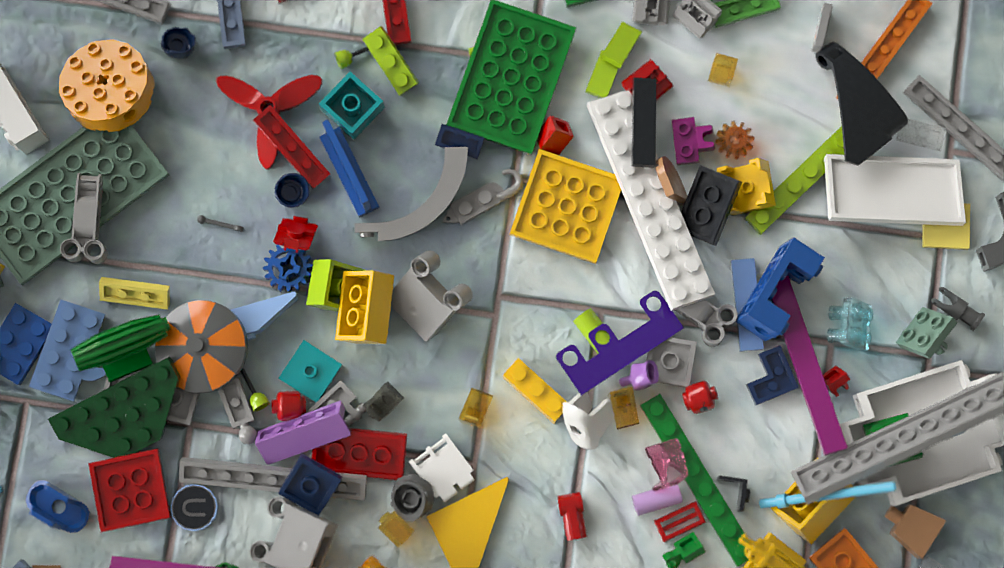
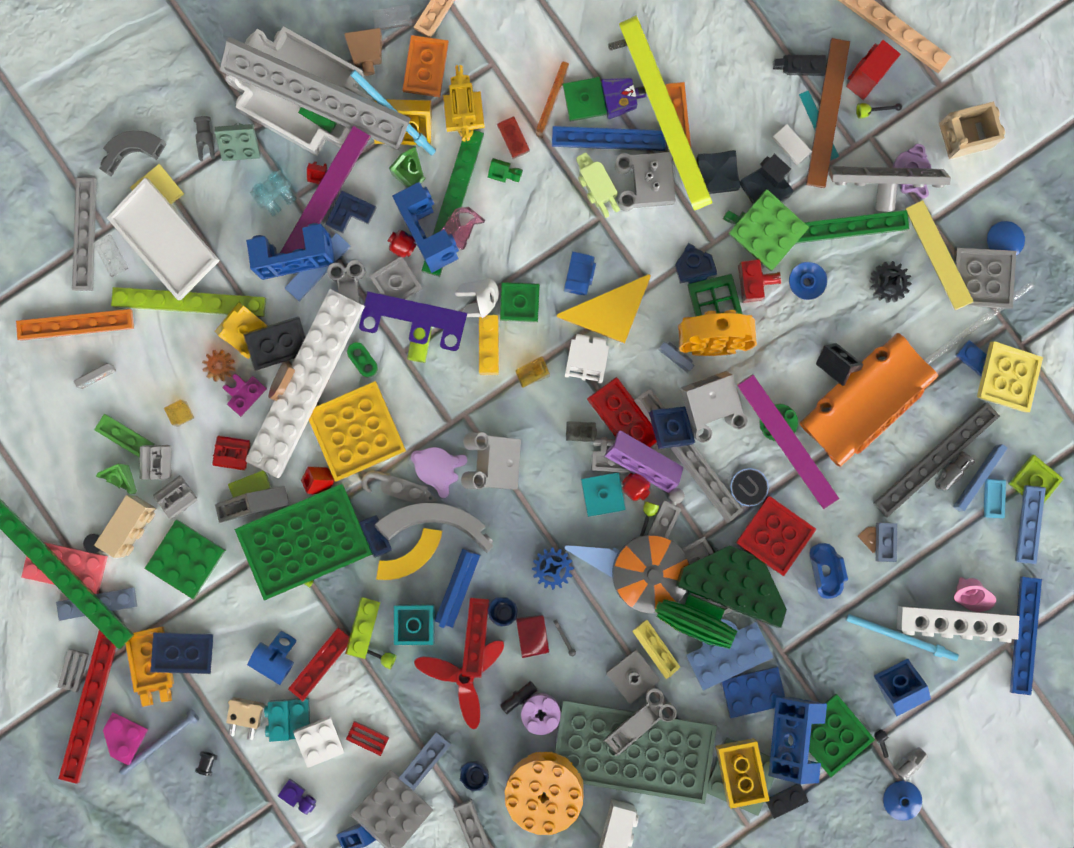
camera: 135 degrees left, 5 degrees up
red piece [273,216,318,253] -> none
lime slope [306,259,366,312] -> none
yellow brick [335,271,394,344] -> none
clear yellow brick [378,511,415,548] -> none
dark grey hat [391,474,434,522] -> none
red piece [557,492,587,541] -> none
lime tile [601,21,642,69] -> none
clear yellow slope [608,386,639,430] -> none
medium lavender piece [619,360,659,391] -> none
black tile [631,77,656,168] -> none
lavender piece [632,482,683,516] -> none
red tile [653,501,706,542] -> none
black bracket [717,476,750,512] -> none
black panel [815,42,908,166] -> none
none -> dark grey arch [215,486,289,523]
none -> green plate [347,342,378,378]
none -> yellow tile [376,528,443,580]
none -> bright green slope [389,146,426,188]
none -> blue plate [392,182,459,273]
none -> lavender tile [411,447,467,498]
none -> green plate [500,282,540,322]
none -> black pin [500,681,538,714]
none -> dark red piece [516,615,549,658]
none -> lavender brick [521,693,560,735]
none -> blue piece [564,251,596,295]
none -> light grey tile [606,649,660,704]
none -> sand blue plate [658,342,695,373]

